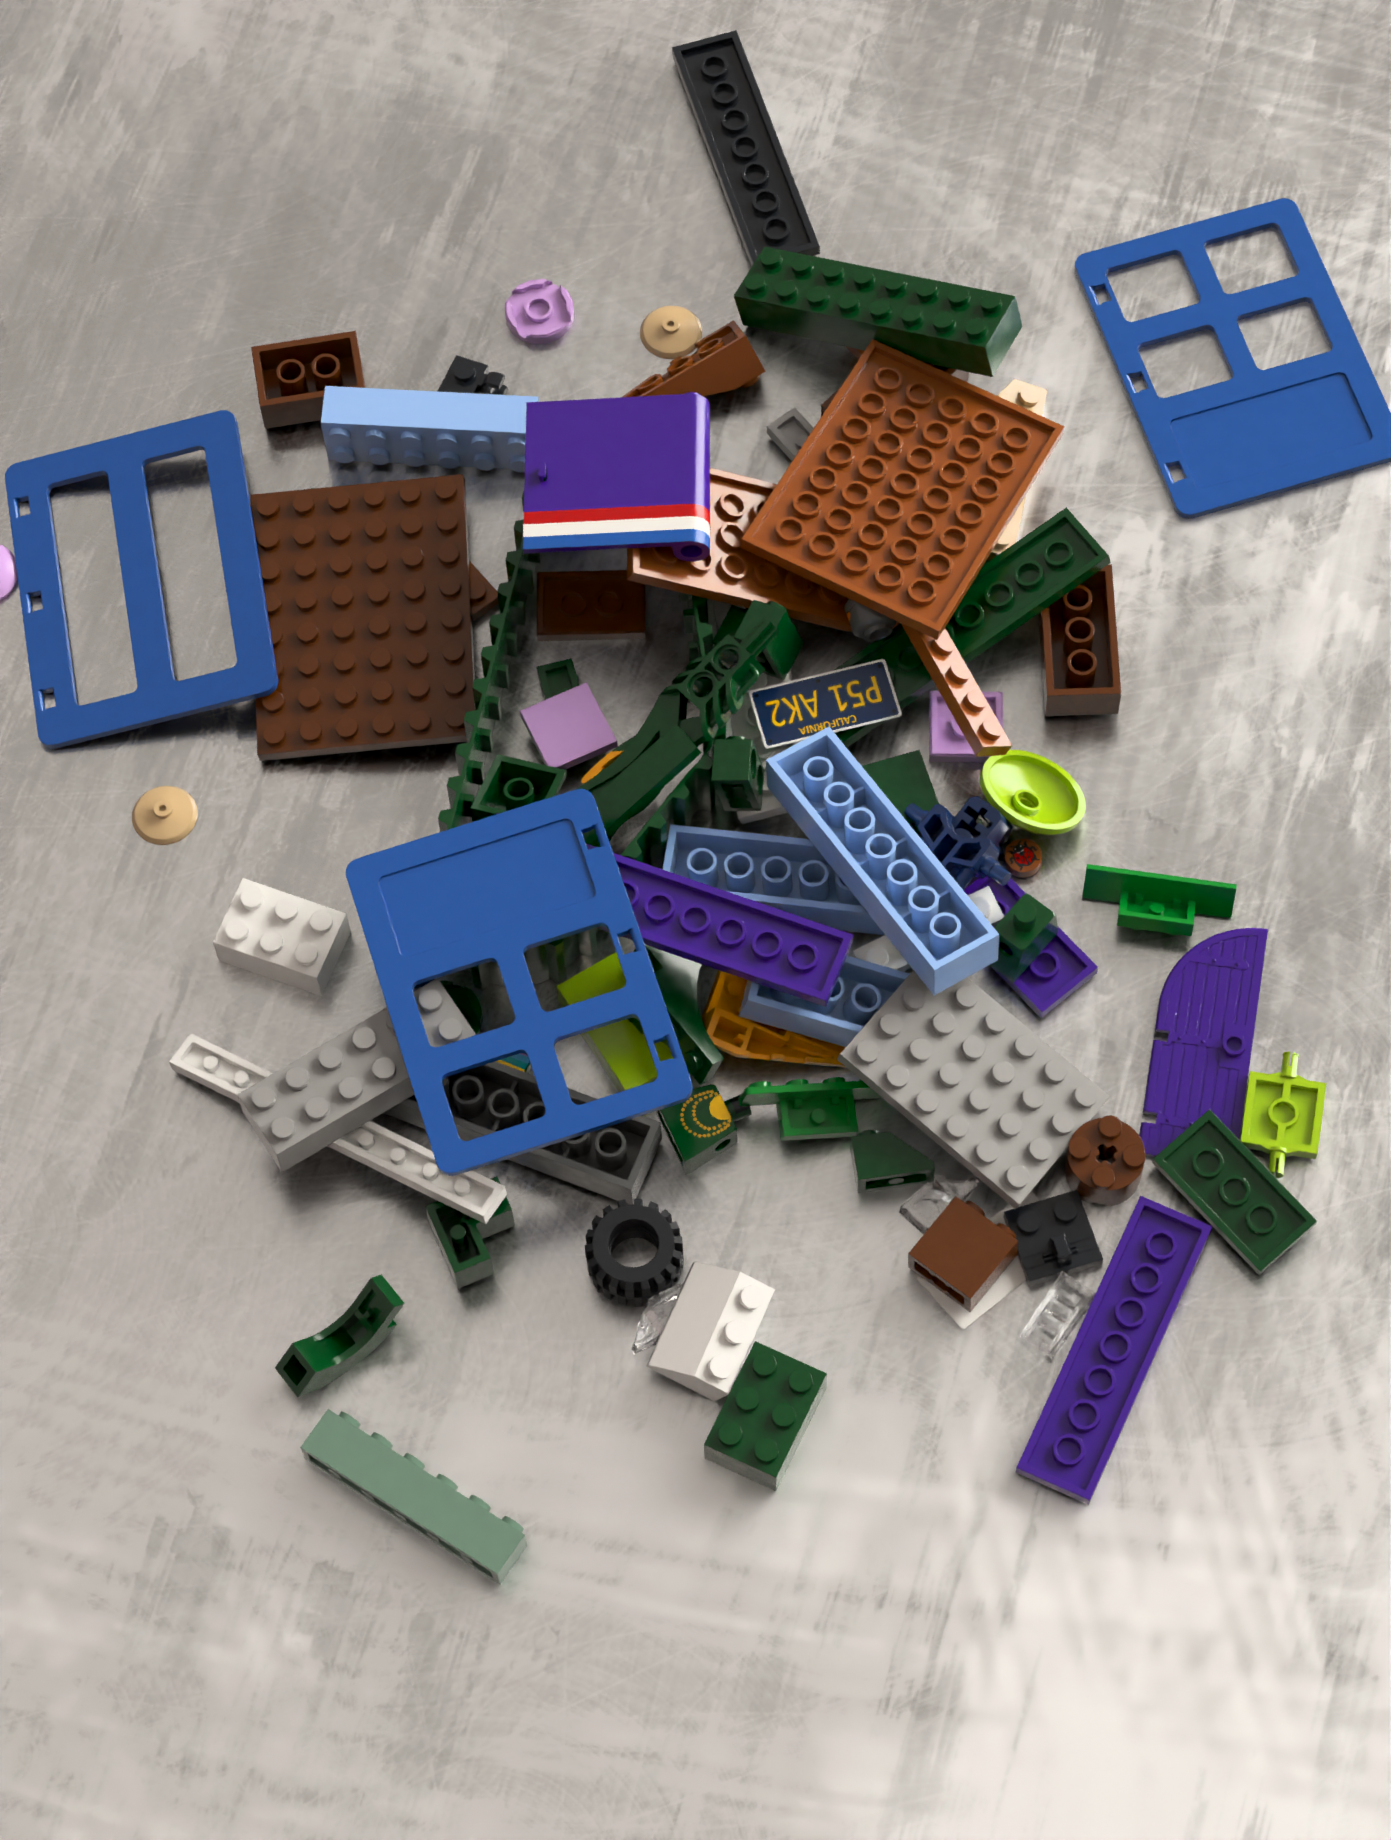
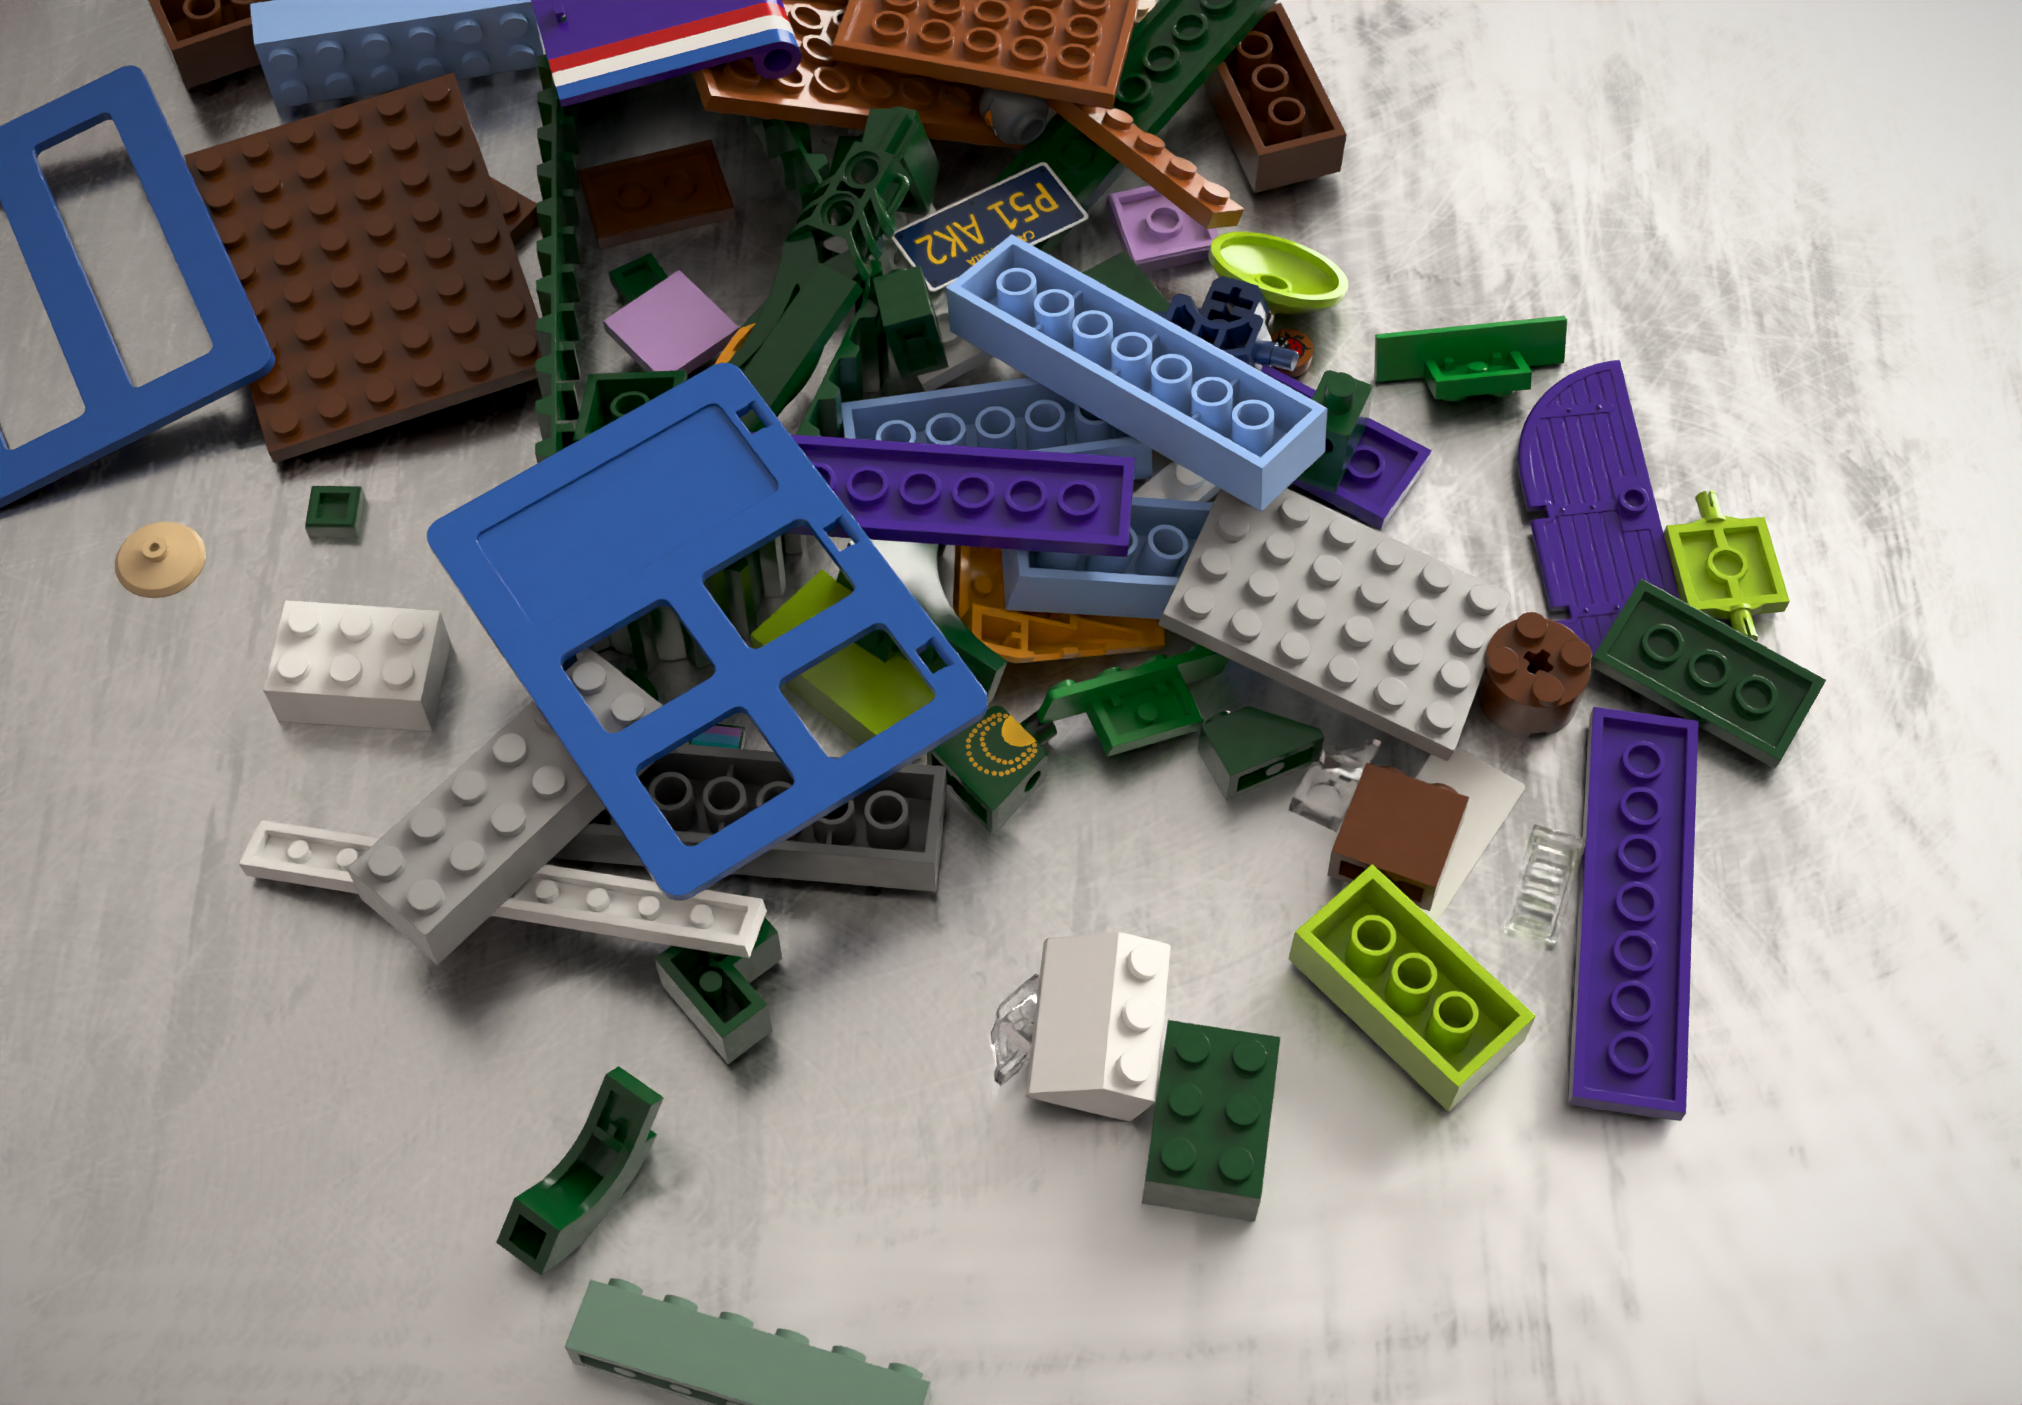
camera: 20 degrees left, 5 degrees down
black tyre [585,1199,684,1306] -> none
black hinge [1003,1190,1103,1287] -> none
none -> dark green tile [305,486,365,538]
none -> lime brick [1288,864,1536,1112]

